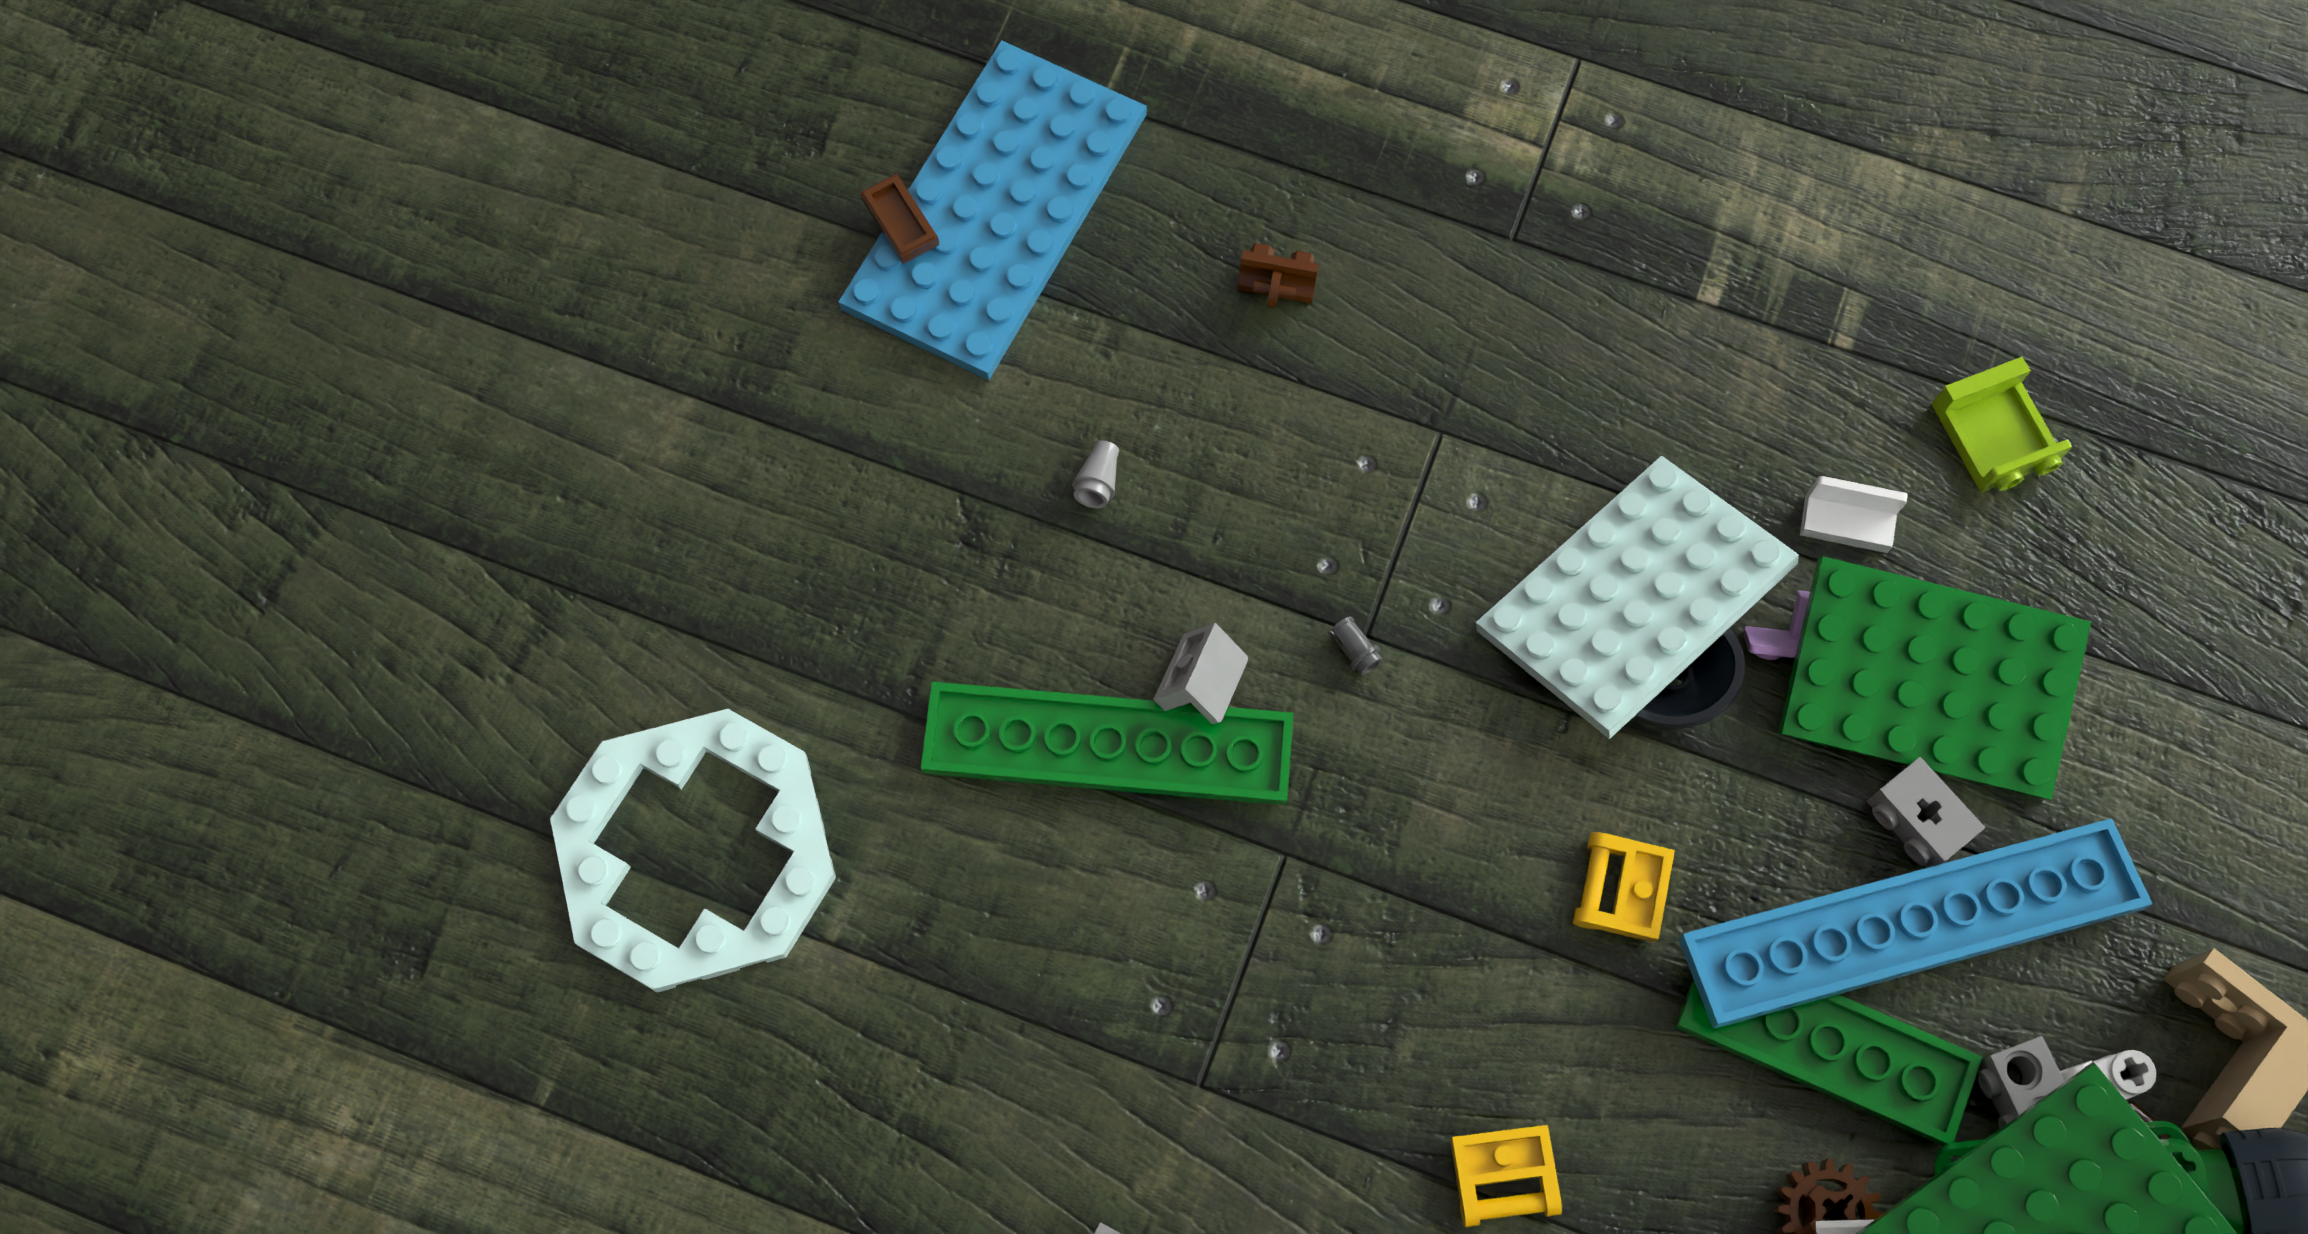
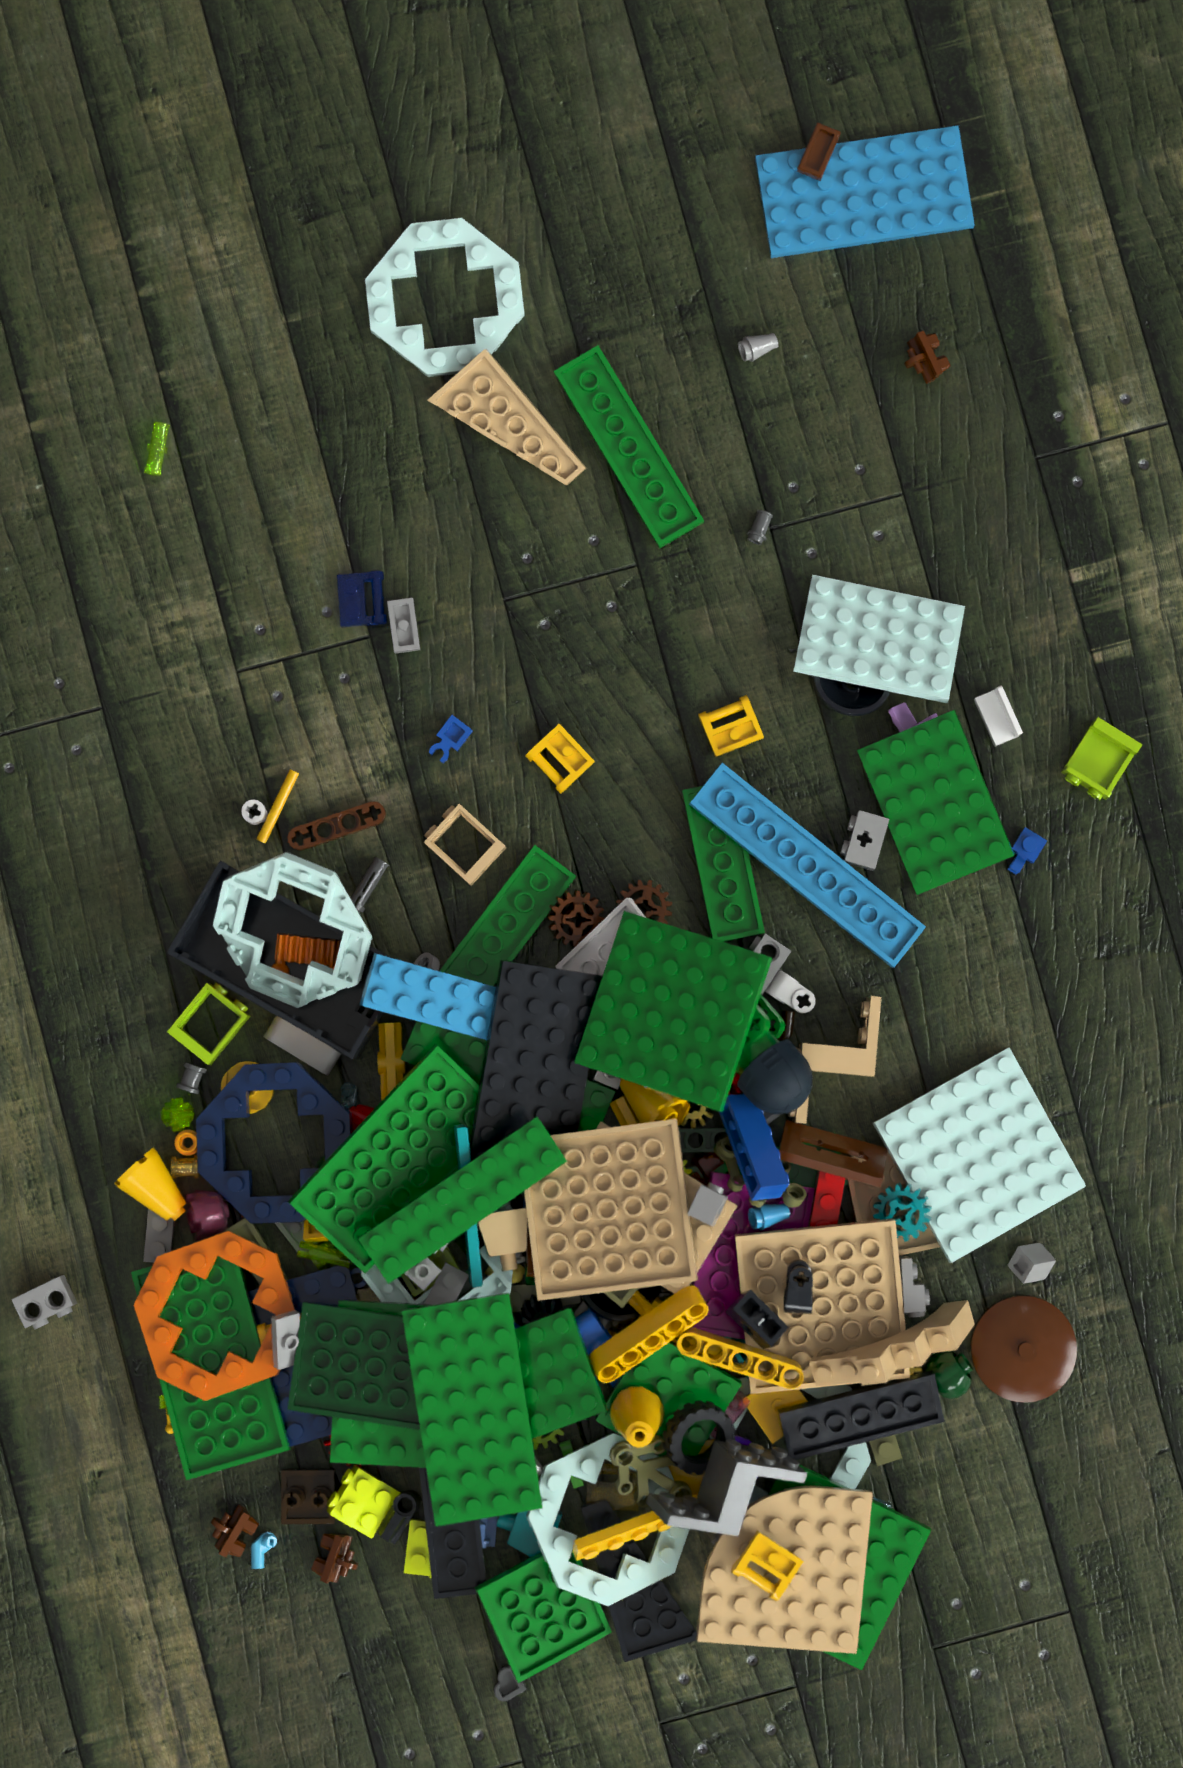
camera: 55 degrees right, 15 degrees up
light grey panel [1153,623,1248,724] -> none
none -> tan wing [427,349,587,485]
none -> blue plate [1007,827,1047,875]

